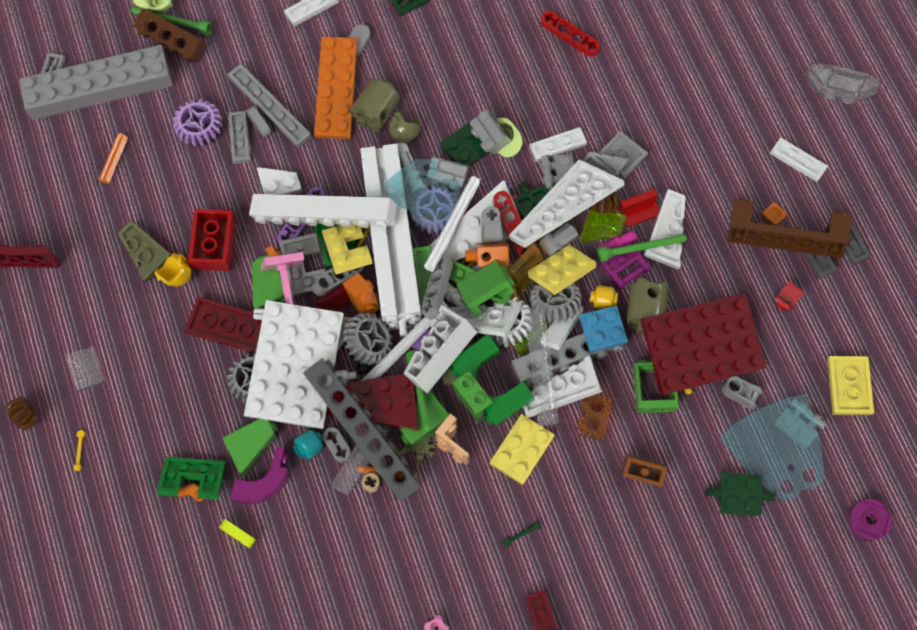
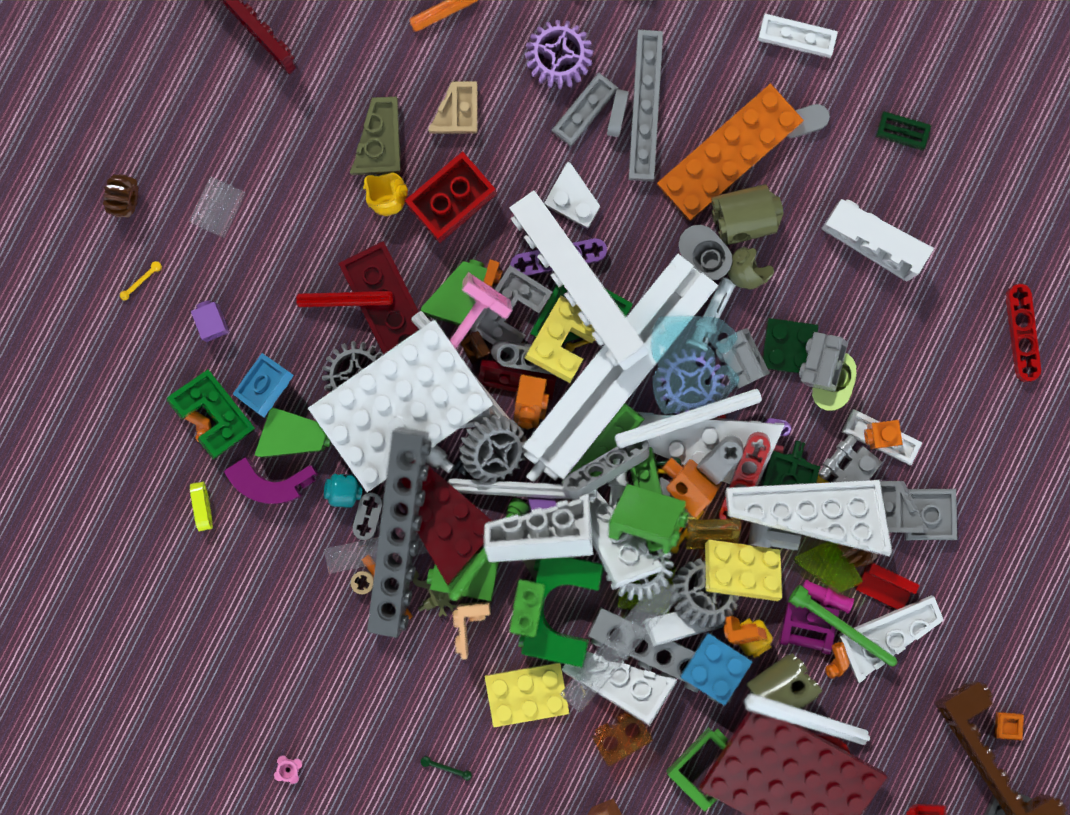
camera: 45 degrees right, 15 degrees up
none -> medium lavender brick [191,300,230,342]
none -> dark azure plate [233,353,294,417]
none -> red axle [296,291,393,307]
none -> tan wing [429,81,478,134]
none -> reddish brown tile [461,331,491,364]
none -> light grey piece [679,225,733,280]
none -> orange bracket [724,616,767,645]
none -> white axle [745,694,870,745]
none -> white wedge [821,199,934,282]
none -> orange arm [825,642,850,679]
none -> orange bracket [864,420,903,449]

